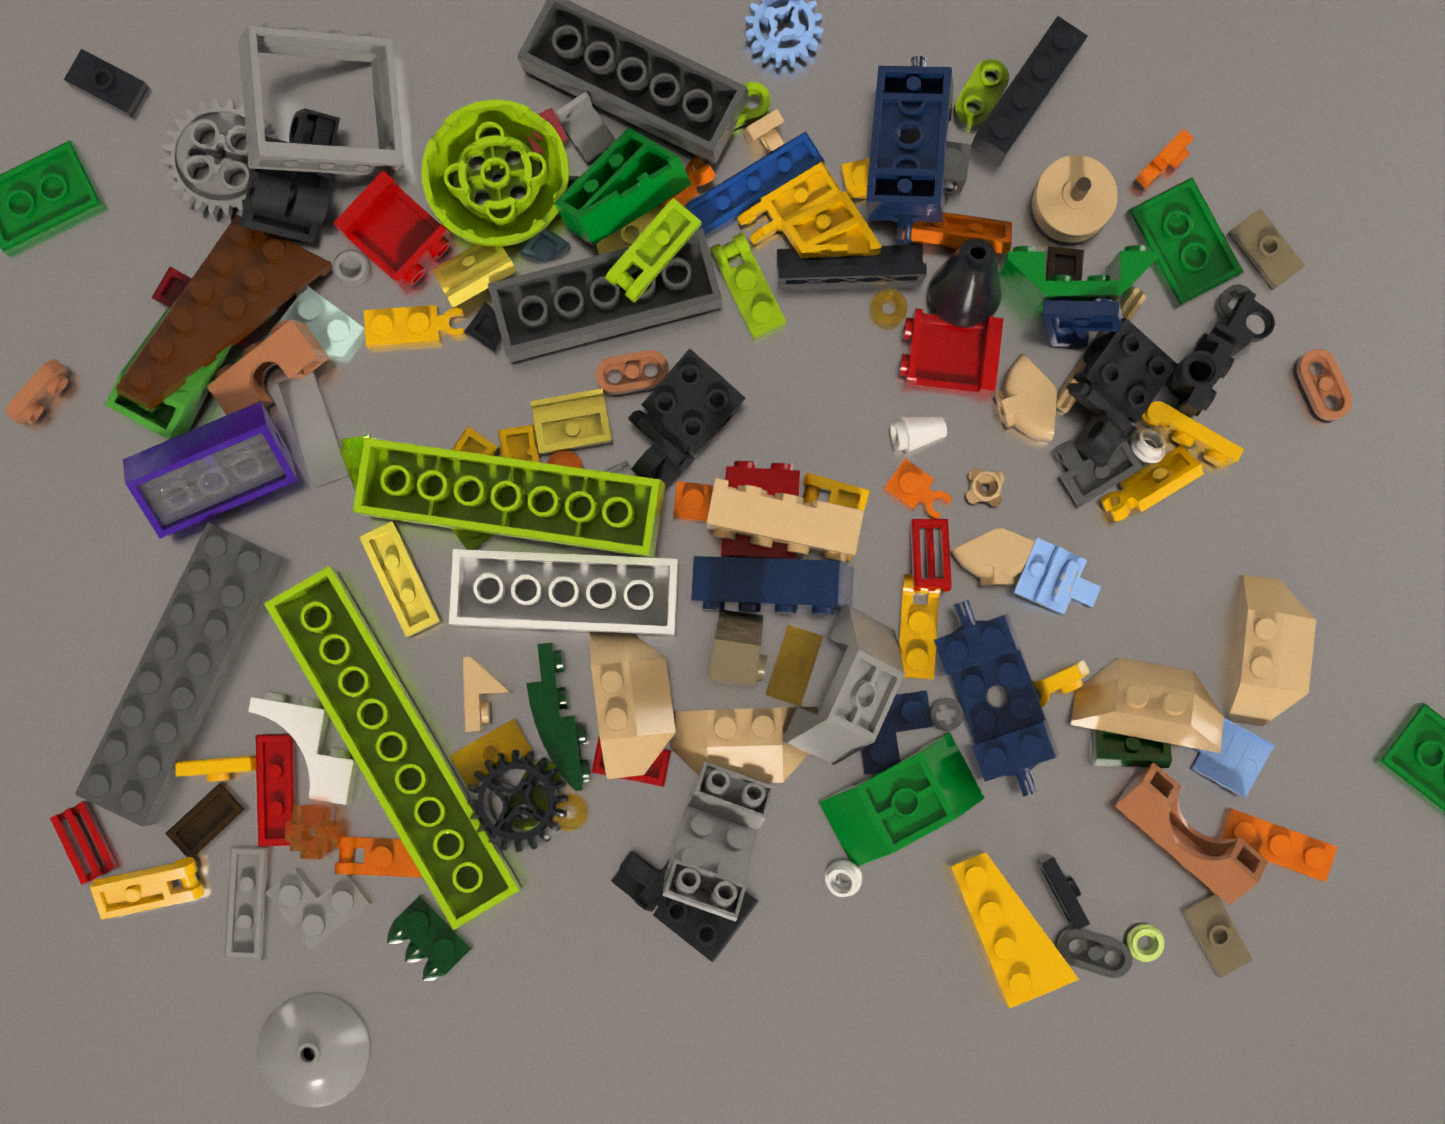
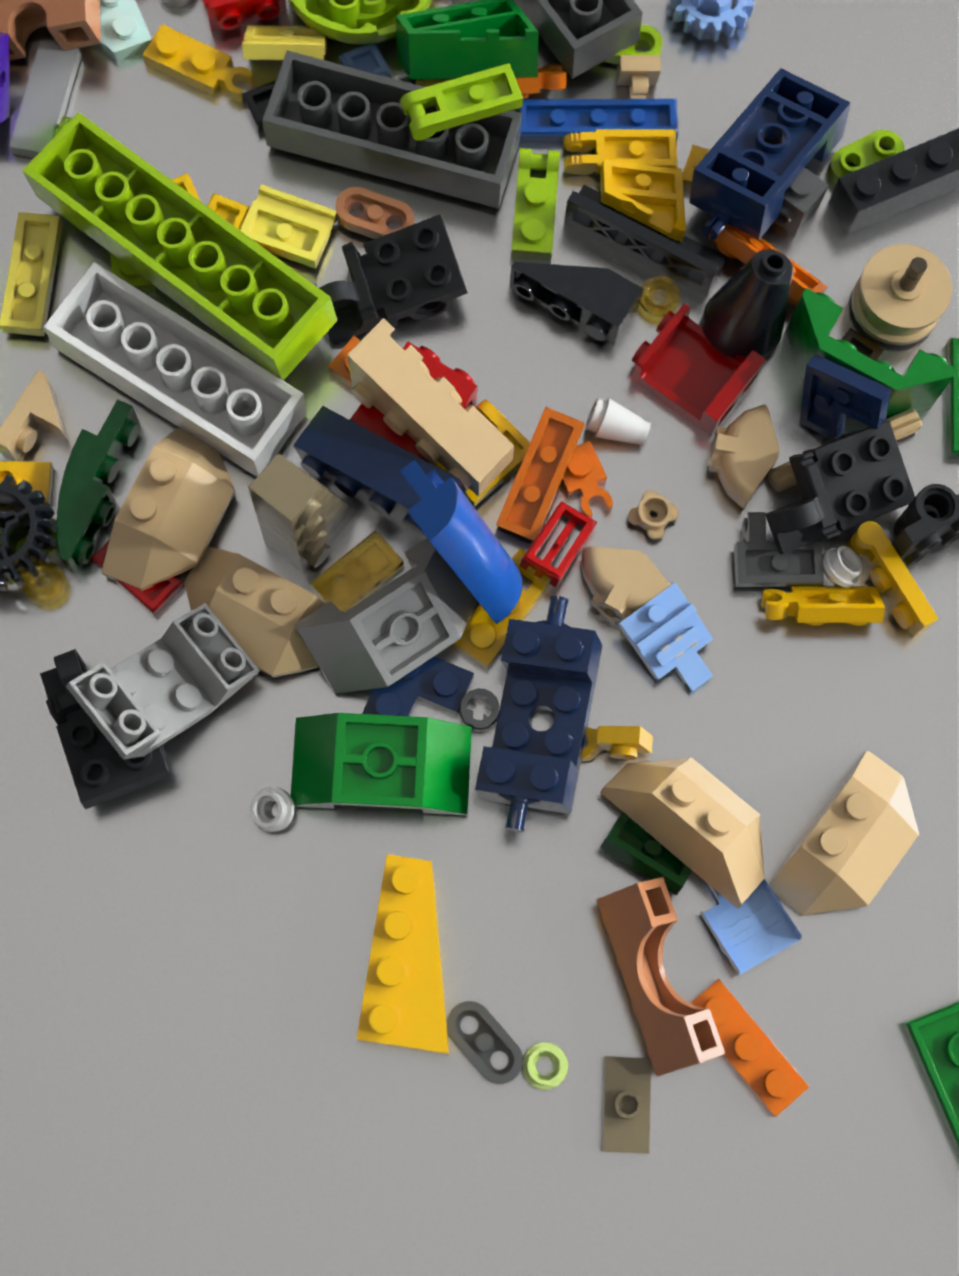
camera: 25 degrees right, 10 degrees down
black plate [1037,854,1090,930] -> none
none -> blue brick [400,460,522,624]
none -> orange plate [496,406,585,542]
none -> black slope [509,262,644,345]

